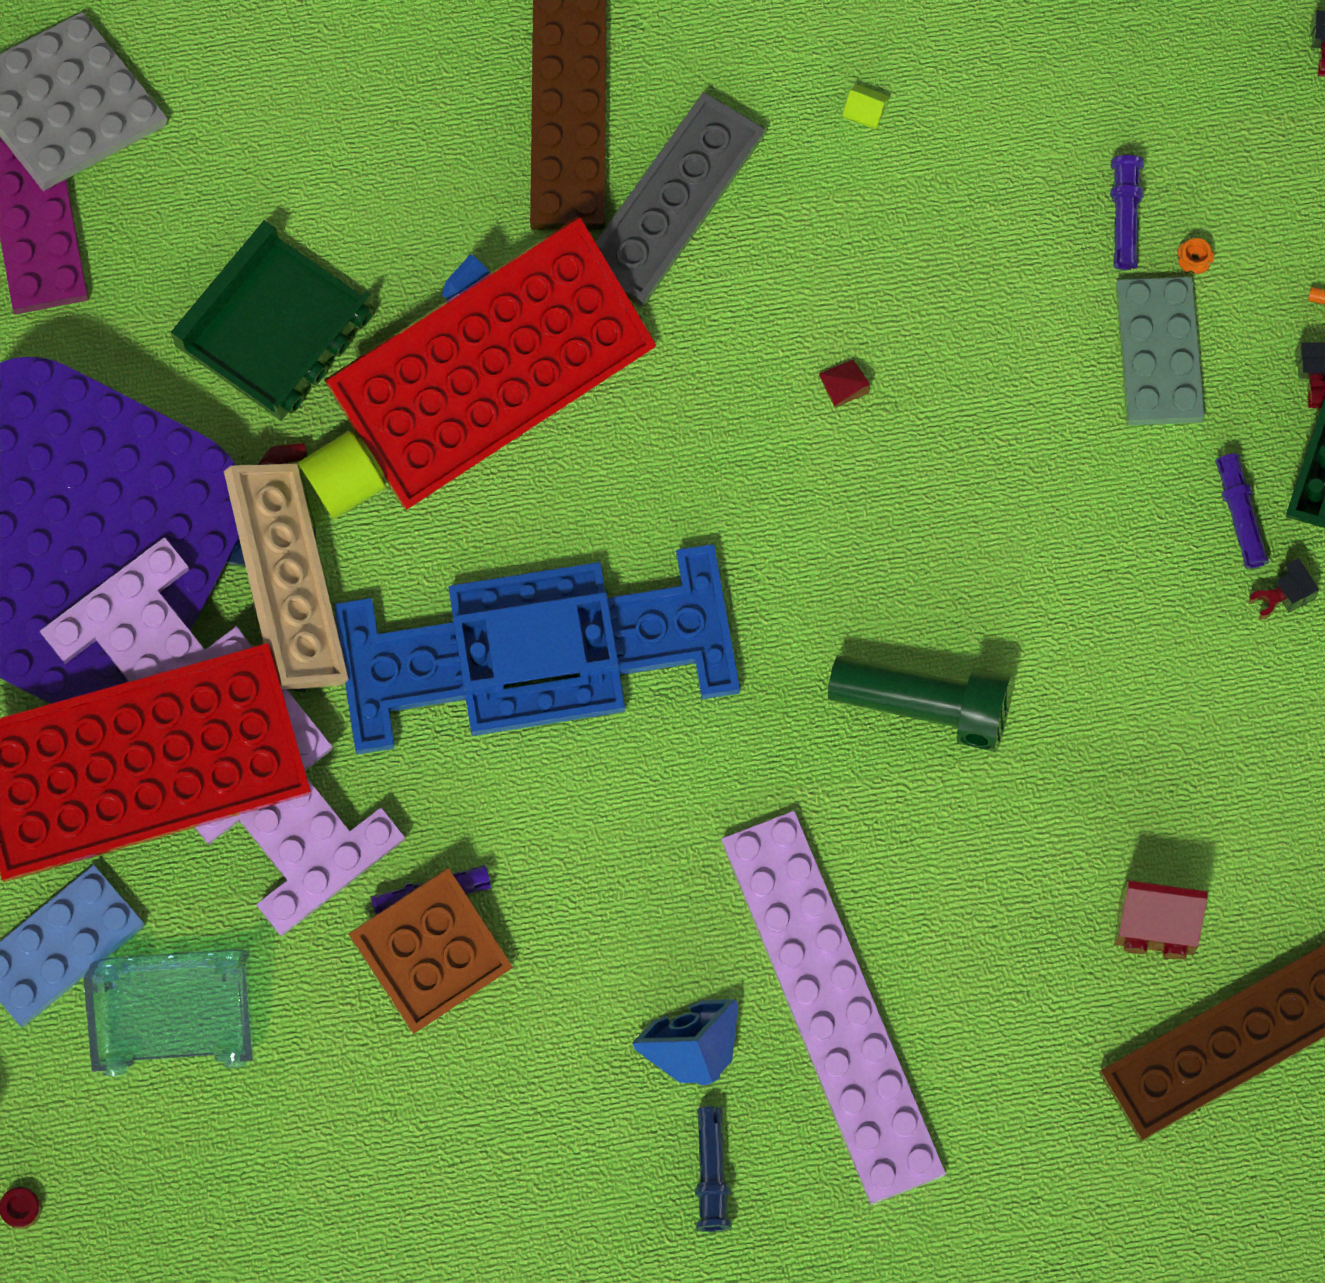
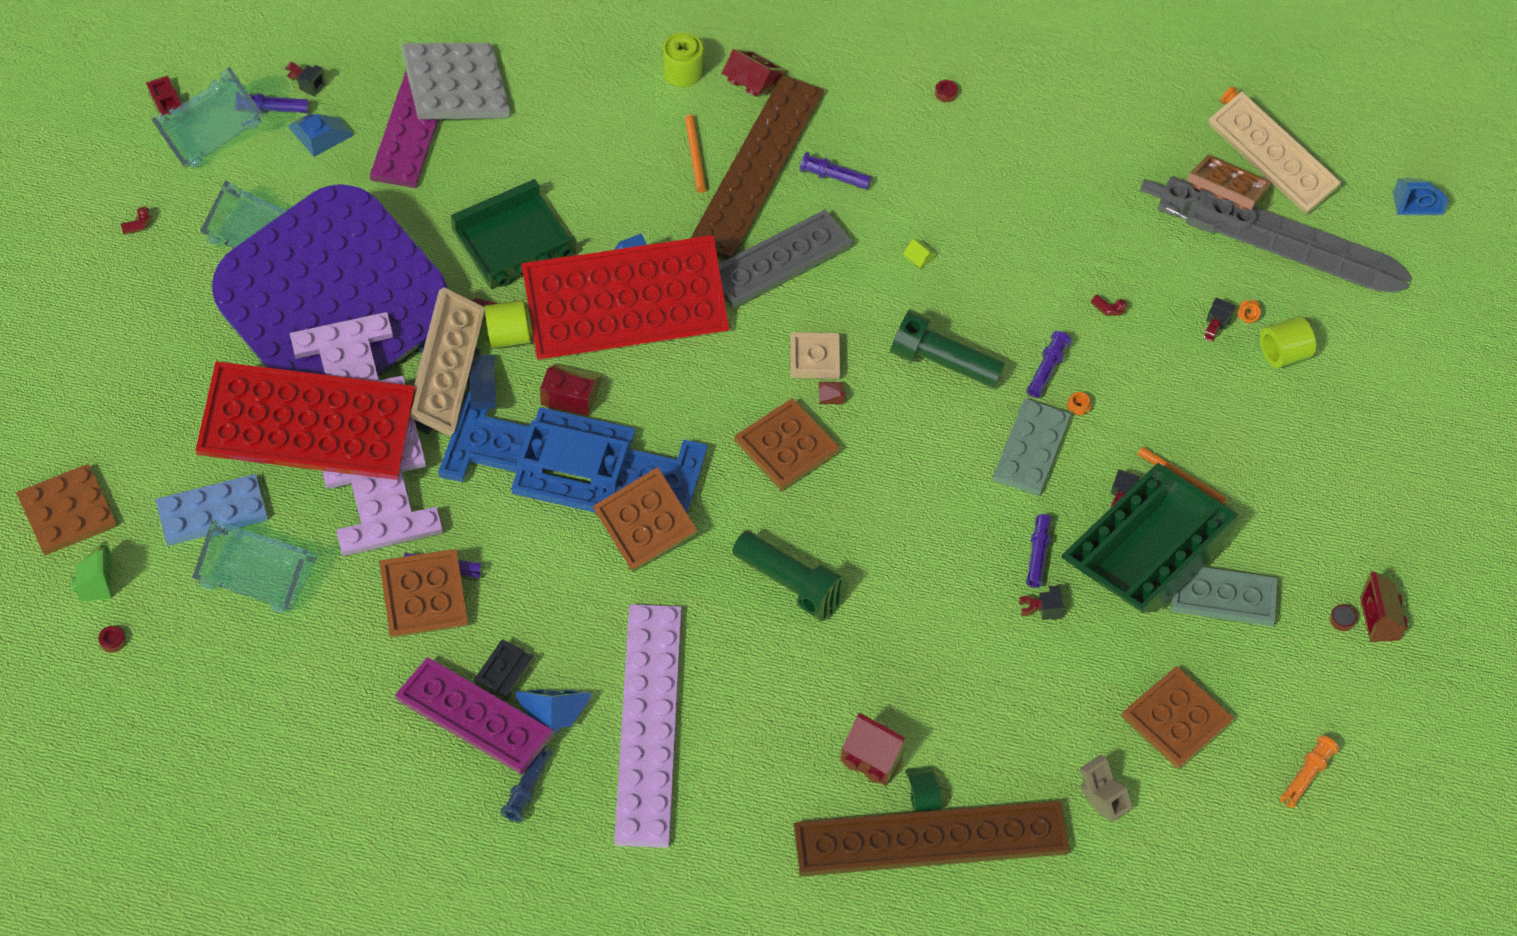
camera: 20 degrees right, 15 degrees down
none -> magenta plate [395,657,554,775]
none -> dark blue tile [469,355,496,409]
none -> black plate [474,639,535,700]
none -> dark red slope [540,364,602,416]
none -> dark orange plate [592,467,698,572]
none -> orange bar [685,115,706,193]
none -> dark orange plate [734,398,840,491]
none -> tan plate [790,332,840,379]
none -> dark purple pin [800,151,872,190]
none -> dark green piece [890,308,1006,389]
none -> dark green panel [905,766,942,812]
none -> dark red arm [1090,294,1128,316]

